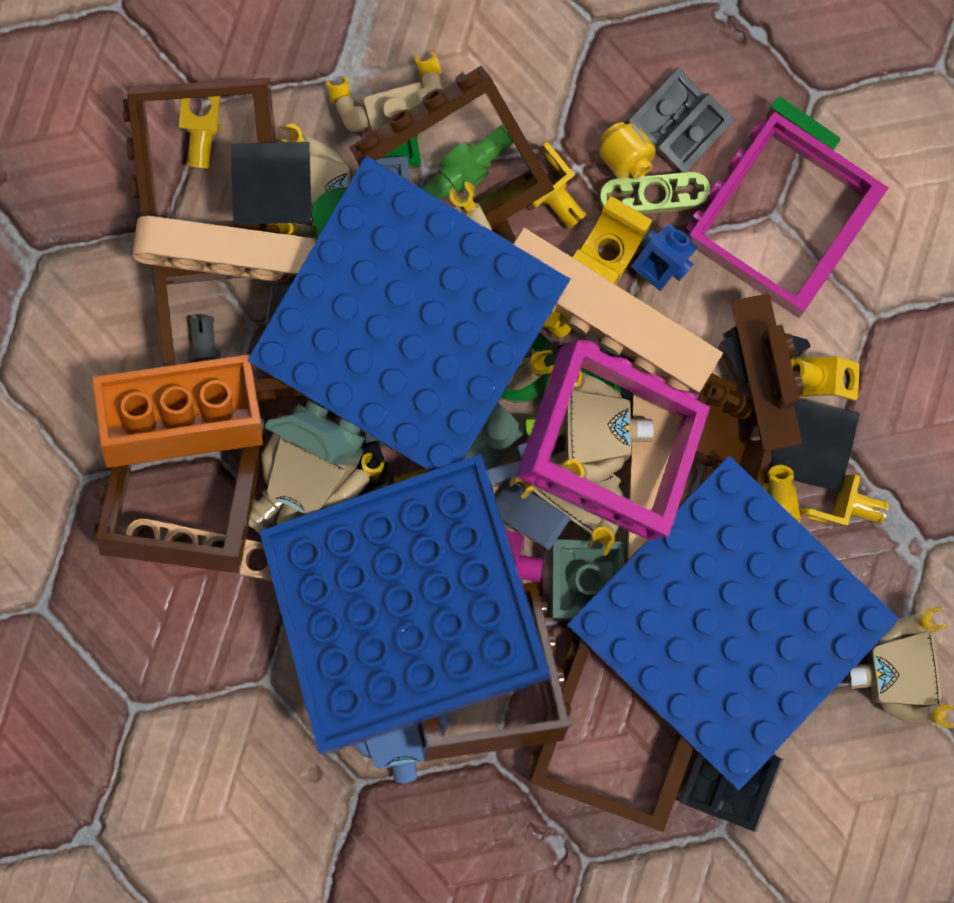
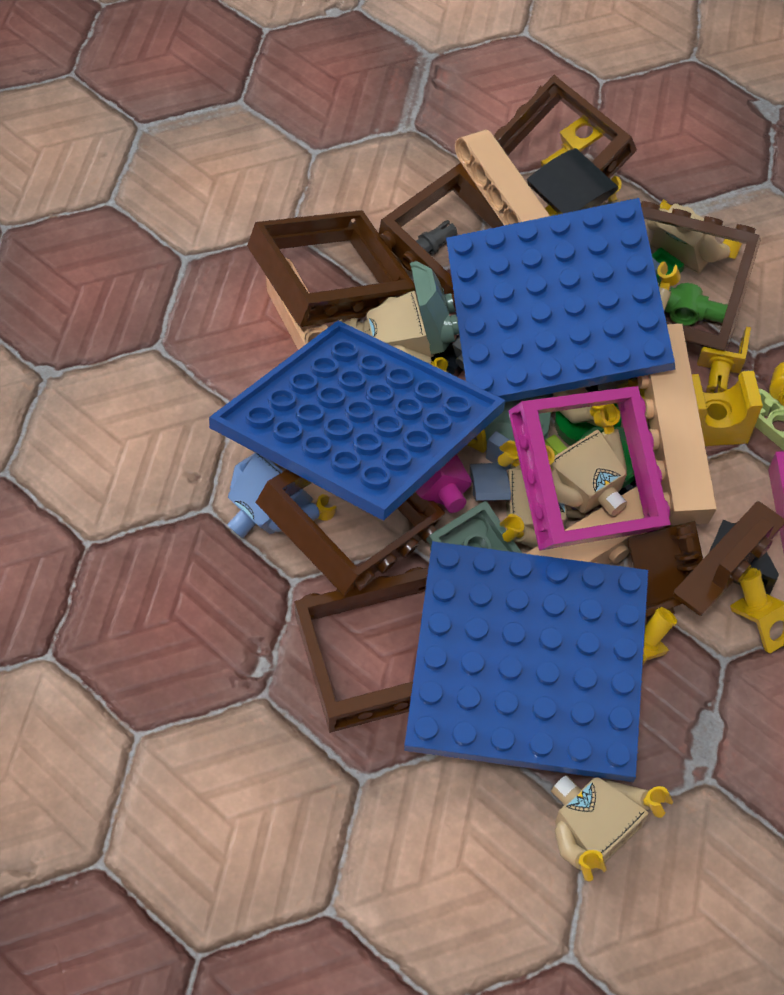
camera: 50 degrees right, 25 degrees down
orange slope [92,355,263,468] -> none
blue brick [631,224,698,291] -> none
black slope [679,753,784,833] -> none
black slope [766,398,860,492] -> none
yellow bracket [799,474,889,527] -> none

